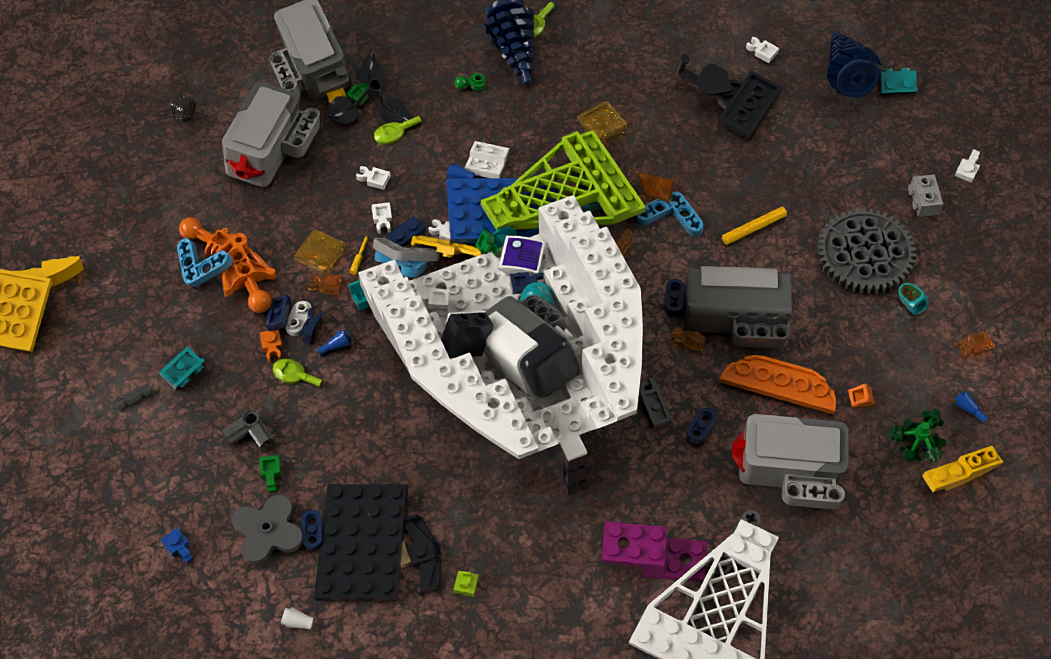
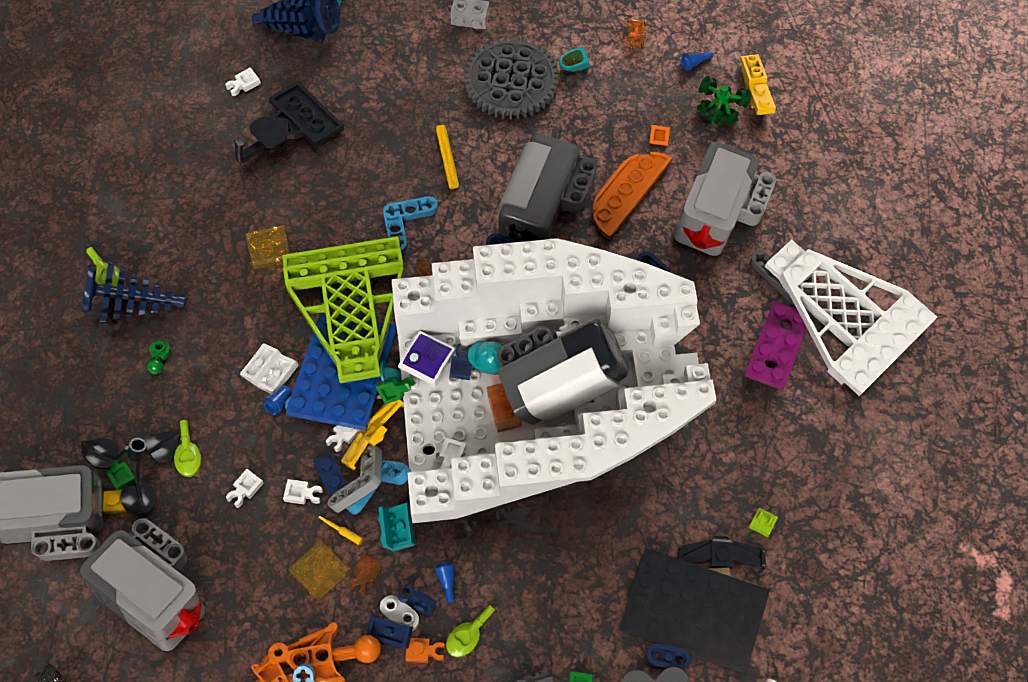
camera: 75 degrees left, 5 degrees up
black piece [440,311,494,358] -> none
clear orange slope [636,172,675,203] -> none

